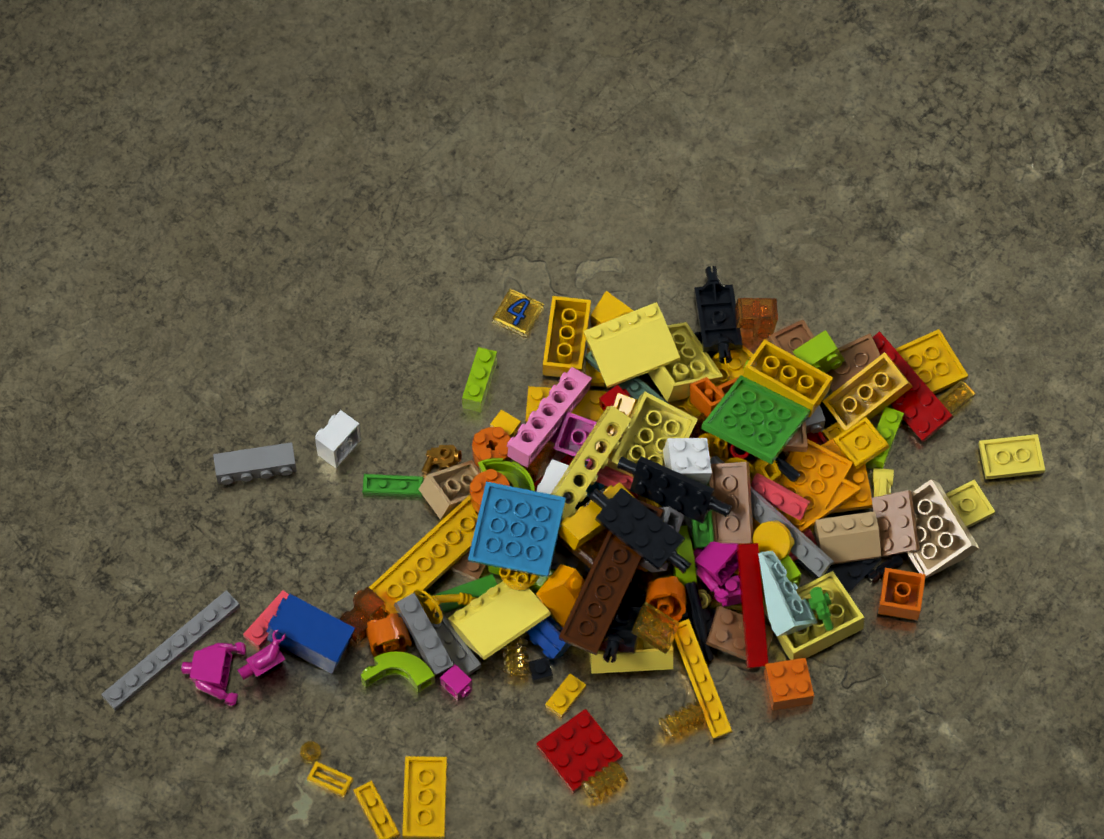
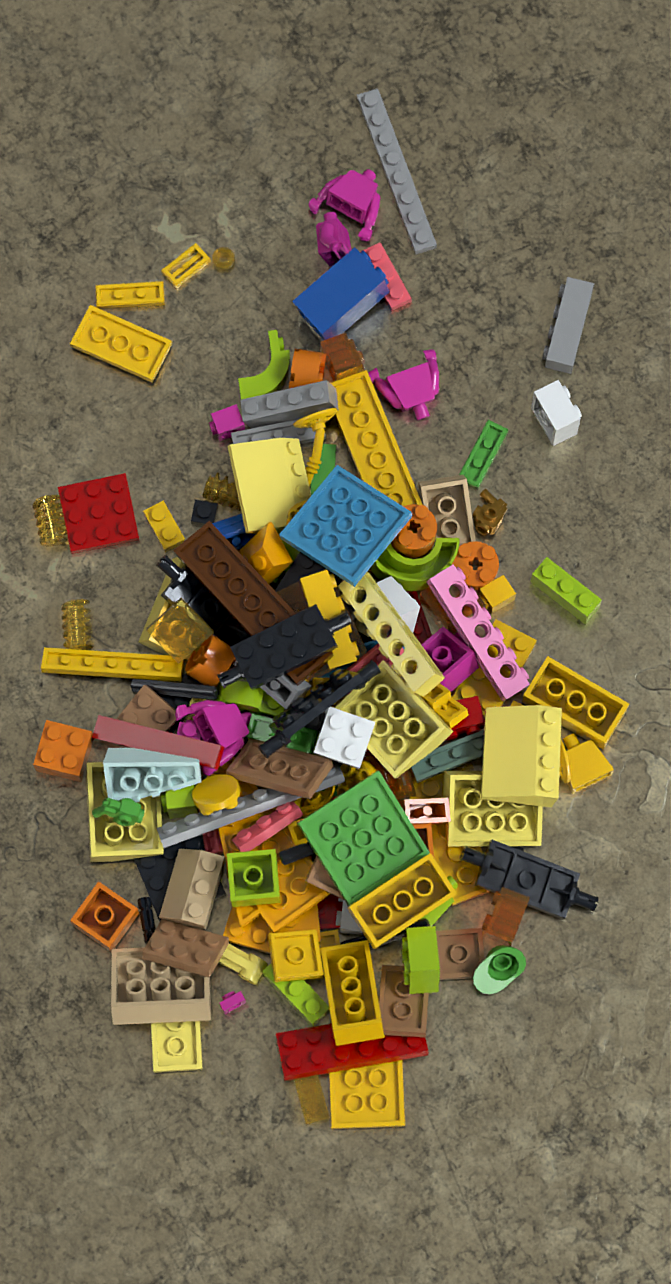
camera: 115 degrees right, 10 degrees up
clear yellow tile [492,289,544,338] -> none
light yellow plate [978,434,1045,480] -> none
none -> dark pink plate [219,991,246,1014]
none -> lime brick [227,849,281,907]
none -> dark pink torso [368,349,439,421]
none -> bright green piece [473,945,526,994]

